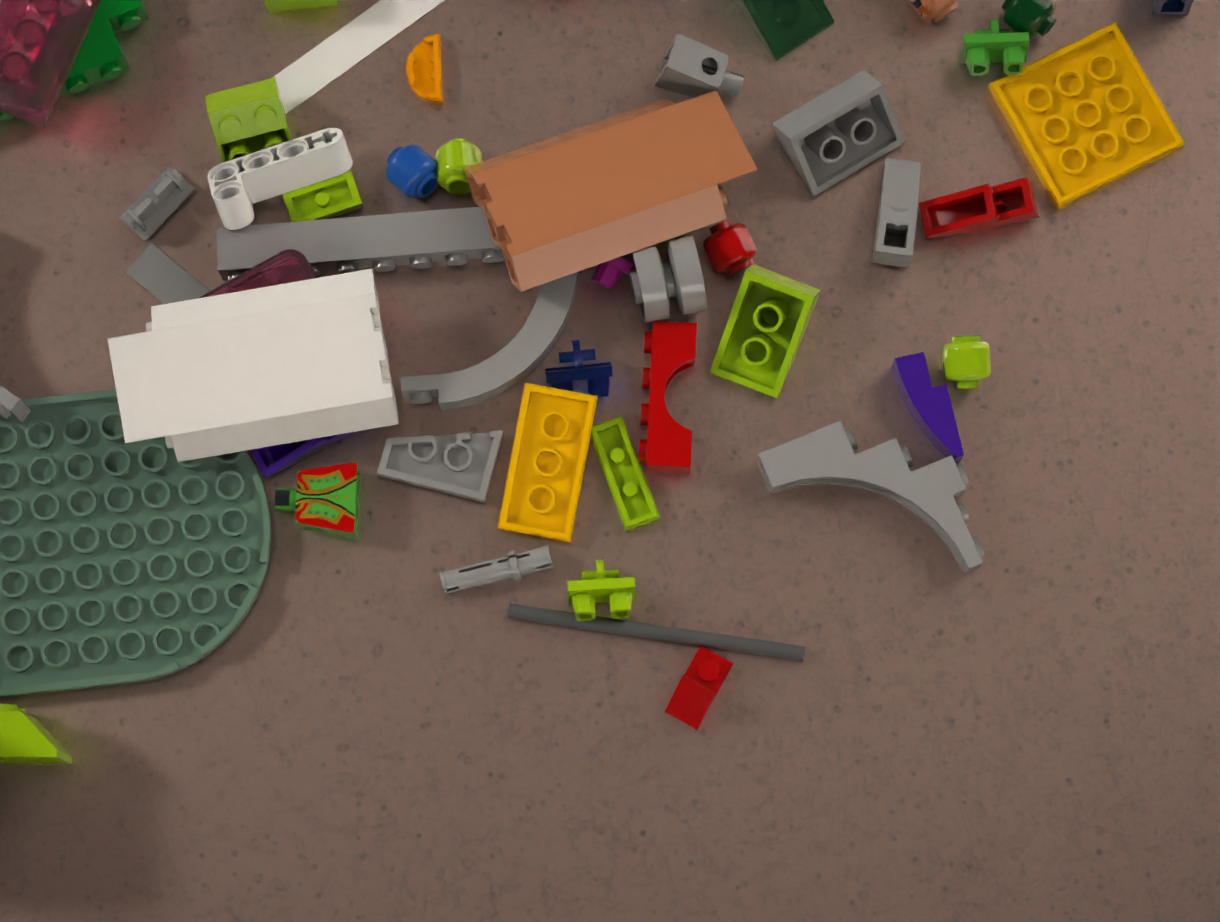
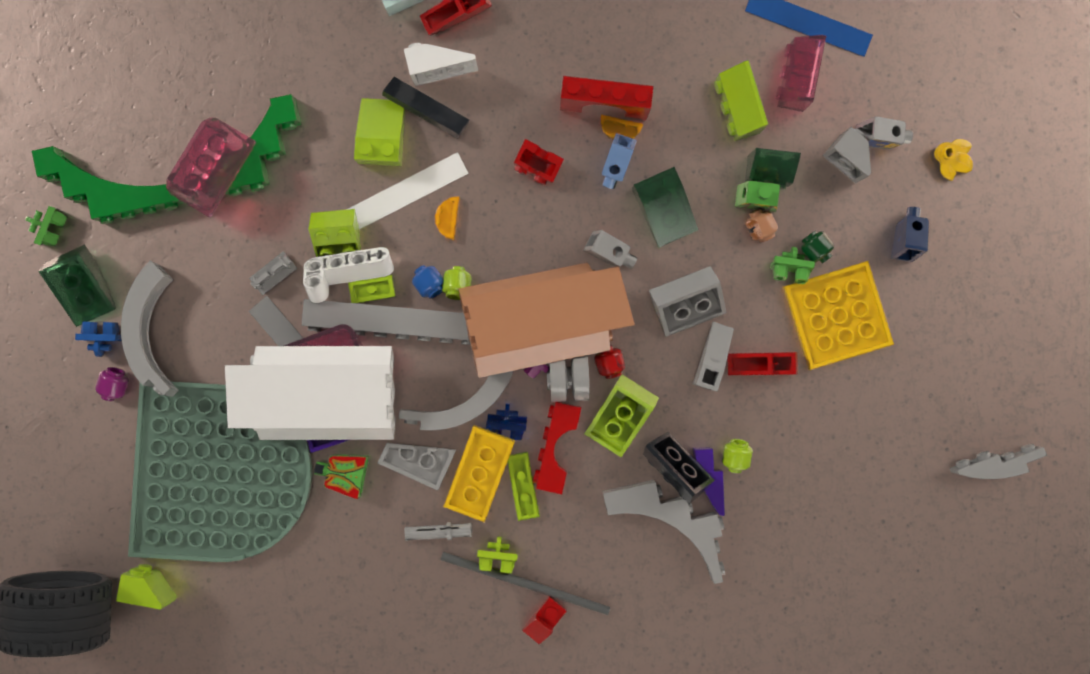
camera: 10 degrees right, 10 degrees up
none -> black slope [643,432,715,504]

